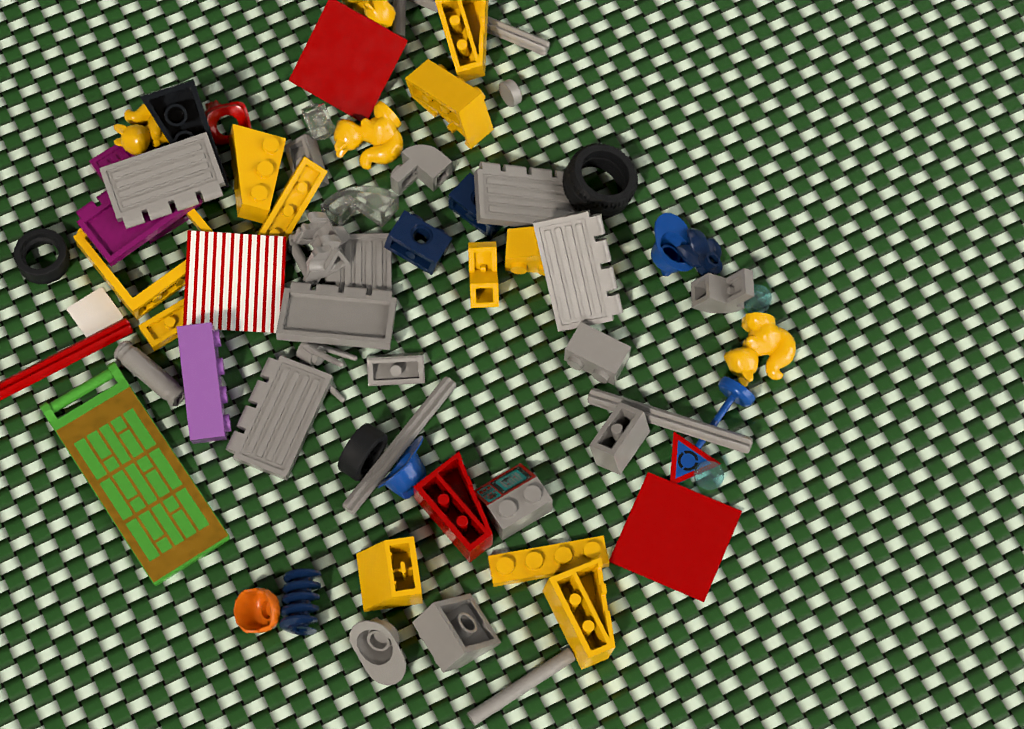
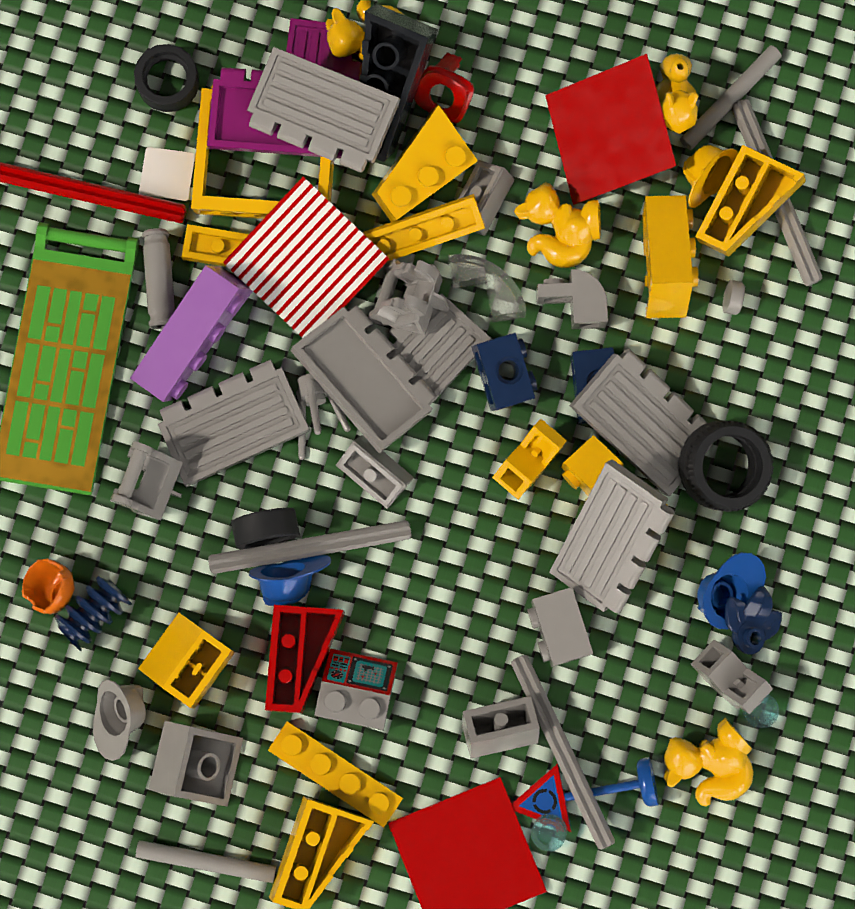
camera: 45 degrees right, 15 degrees up
clear piece [301,103,335,140] -> none
none -> light grey piece [110,441,183,521]
none -> yellow piece [682,145,738,208]

